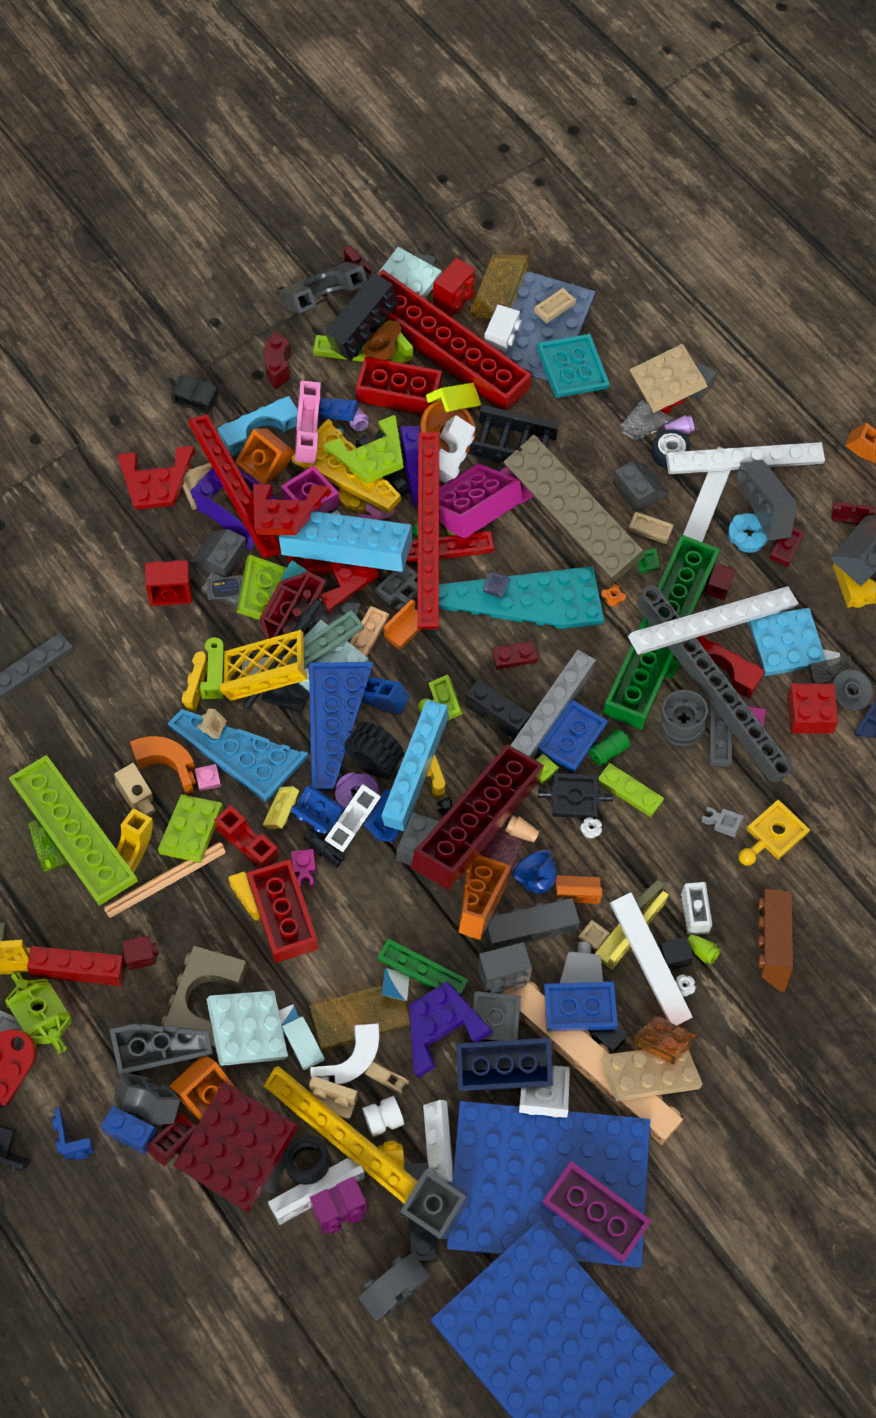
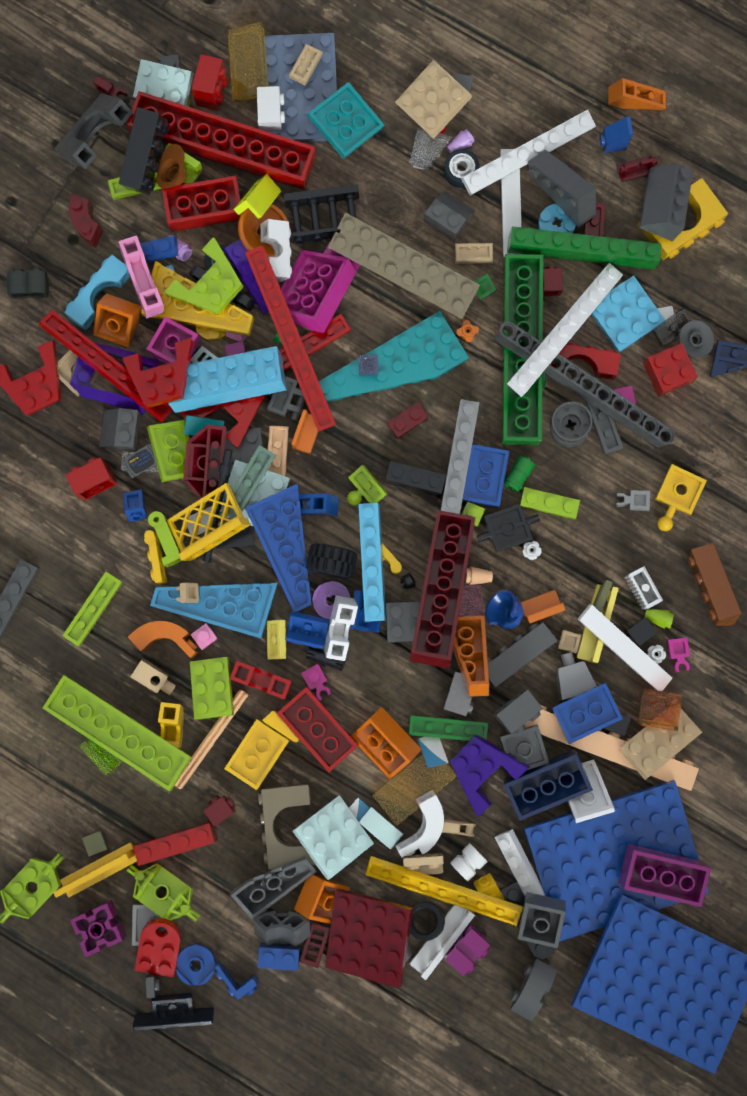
camera: 20 degrees left, 20 degrees up
none -> lime plate [62,572,123,647]
none -> blue bracket [123,489,148,522]
none -> blue plate [176,943,217,985]
none -> yellow plate [224,719,290,790]
none -> orange slope [351,707,422,779]
none -> flat silver brick [444,672,474,716]
none -> green brick [507,226,661,270]
none -> blue slope [599,117,633,153]
none -> dark pink plate [666,637,690,672]

